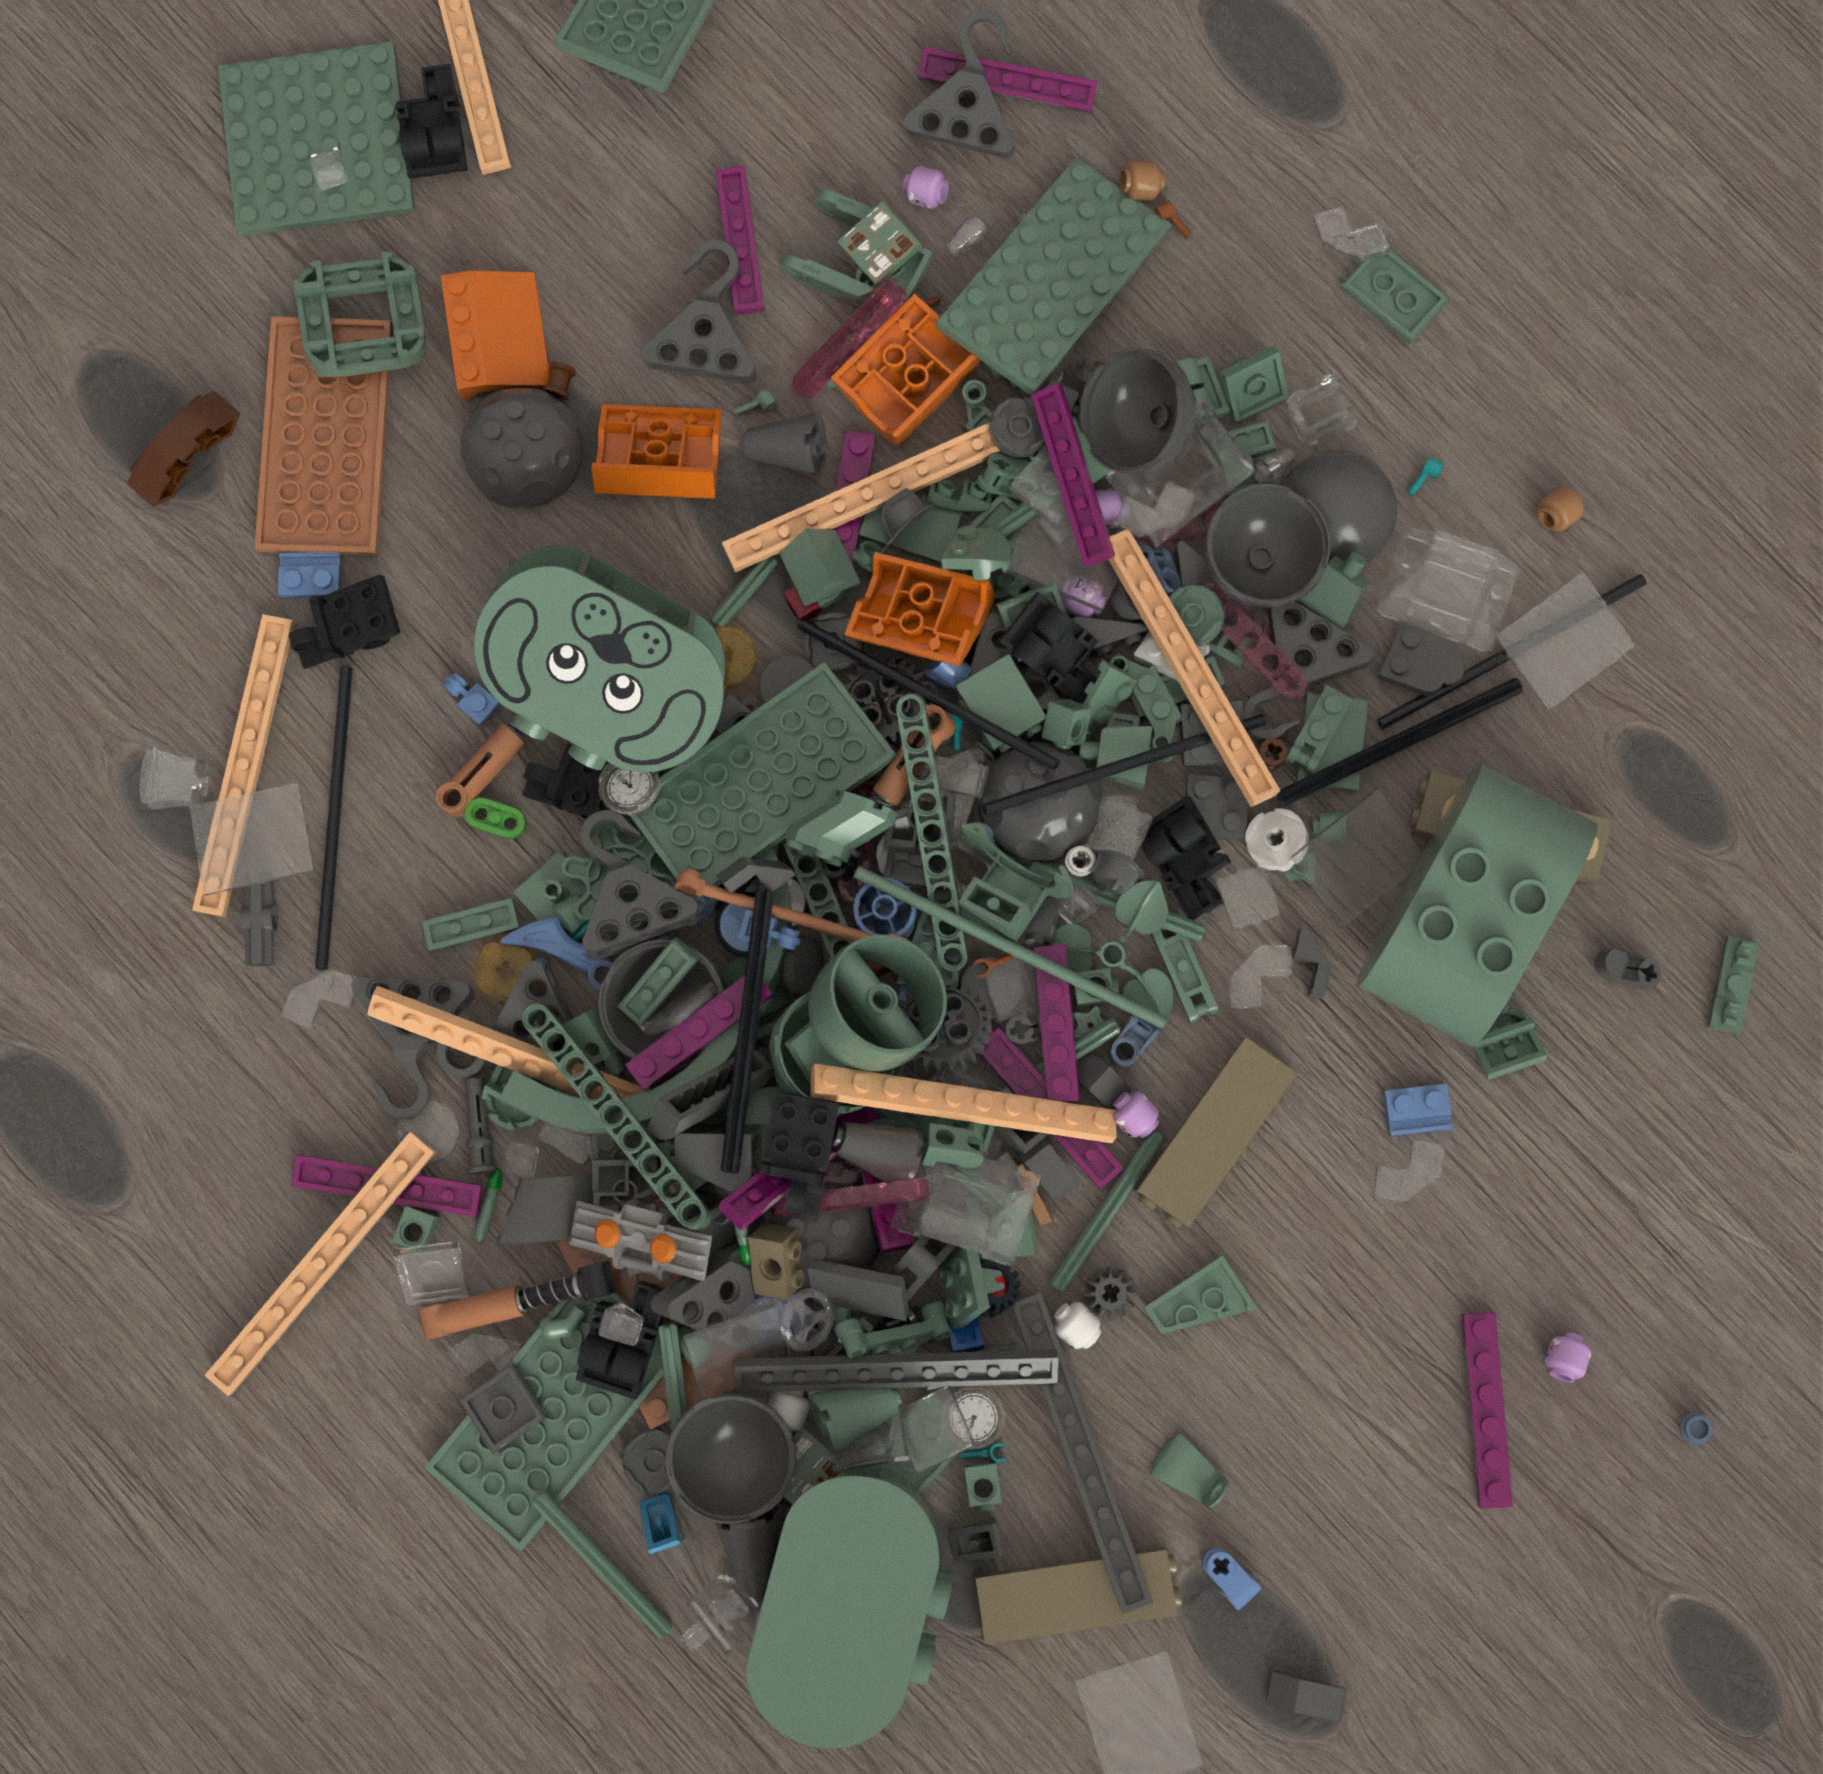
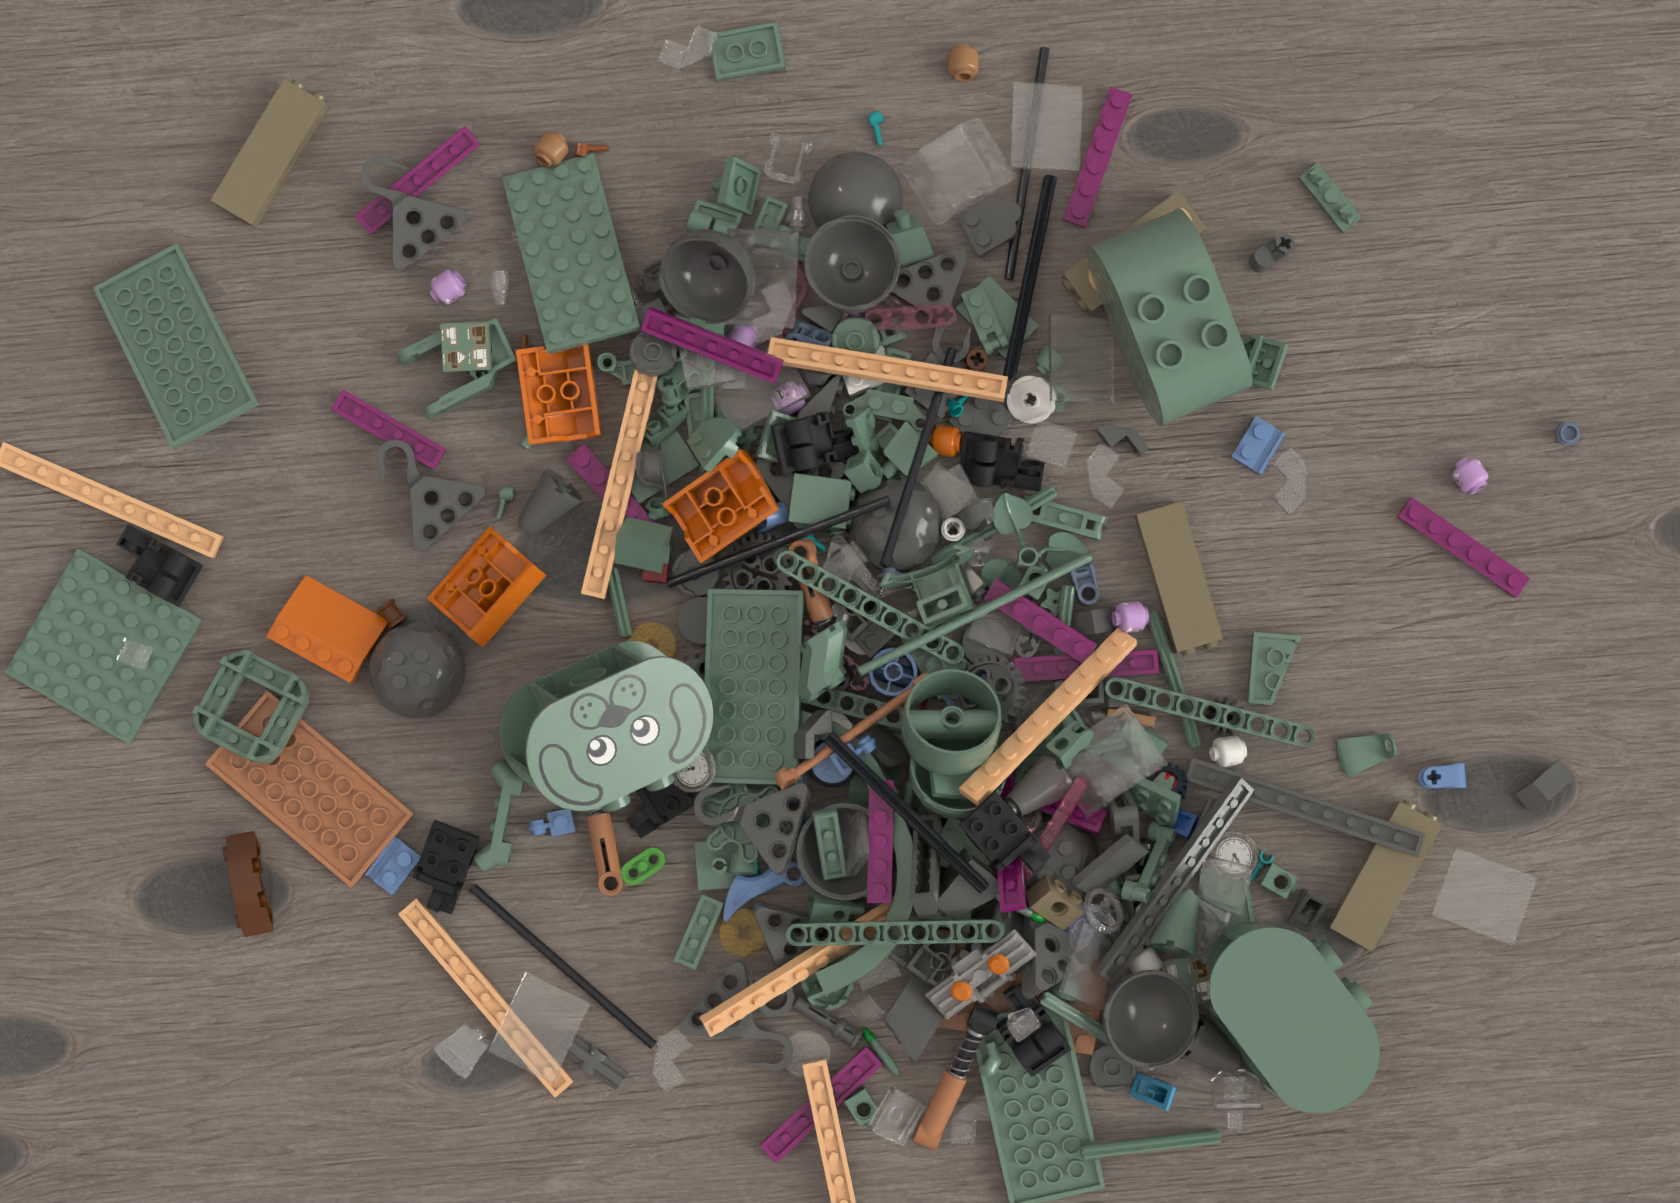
camera: 60 degrees left, 5 degrees up
dark grey tile [459,1363,548,1454] -> none
clear pink beam [792,279,906,398] -> none
dark orange hand [971,953,1012,979] -> none
none -> sand green plate [473,760,525,872]
none -> orange head [928,425,963,457]
none -> teal hand [947,395,970,417]
none -> magenta plate [1063,87,1133,228]
none -> sand green beam [1104,677,1316,747]

